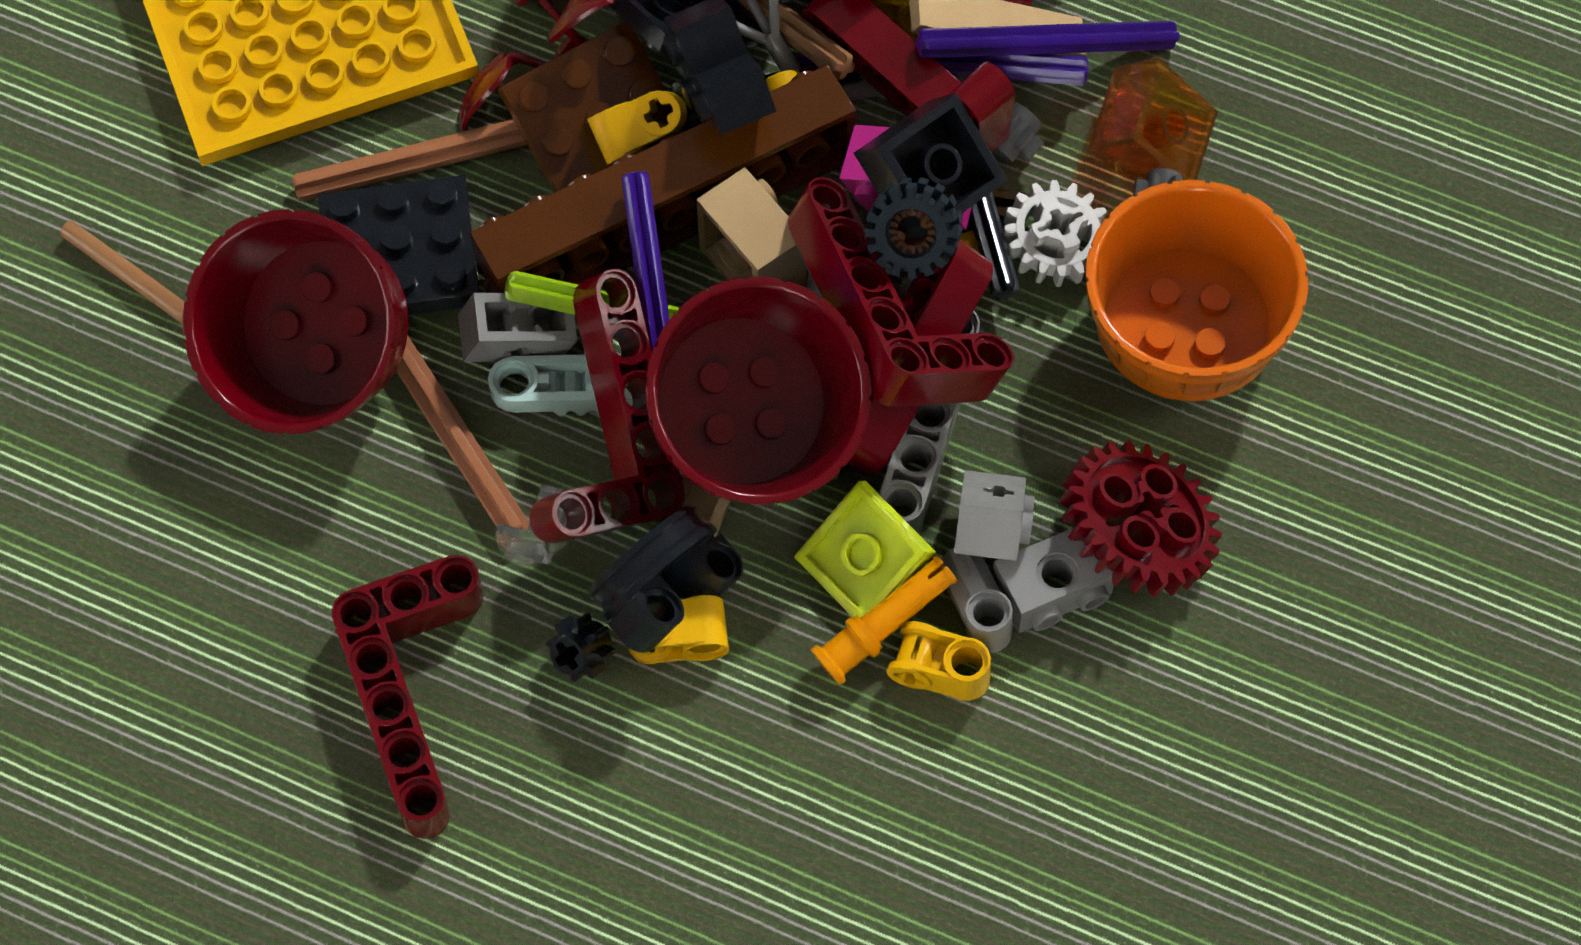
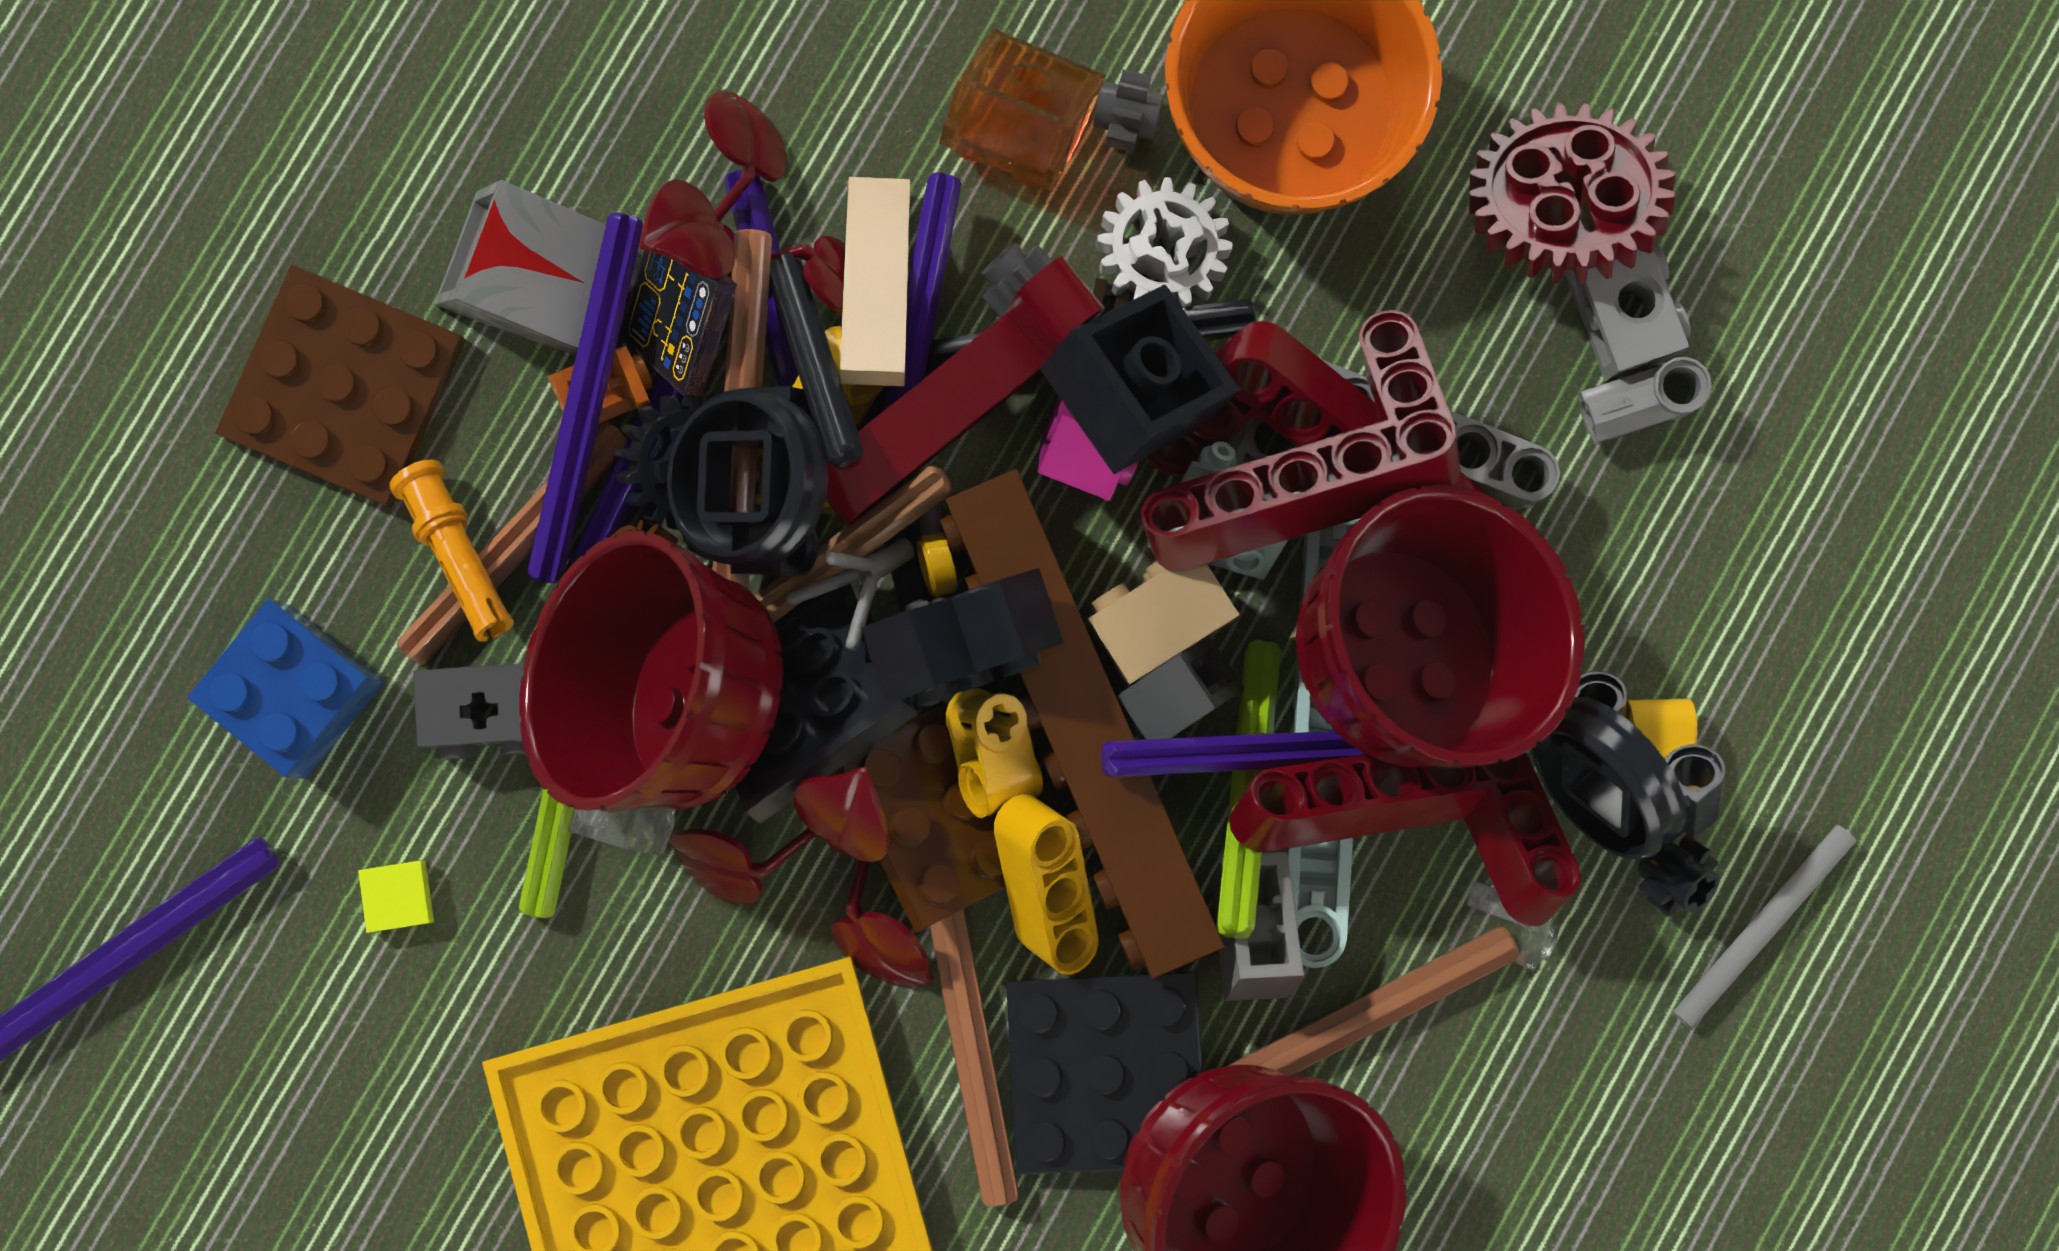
camera: 85 degrees left, 20 degrees up
dark red beam [331,555,484,839] -> none
neon yellow tile [794,481,936,619] -> none
light orange pin [810,555,958,686] -> none
black bush [865,177,963,279] -> none
yellow piece [886,621,991,701] -> none
dark purple axle [915,21,1180,58] -> none
light grey brick [954,470,1035,561] -> none
none -> yellow beam [994,794,1098,975]
none -> dark grey brick [1117,637,1244,740]
none -> light grey piece [1672,825,1856,1029]

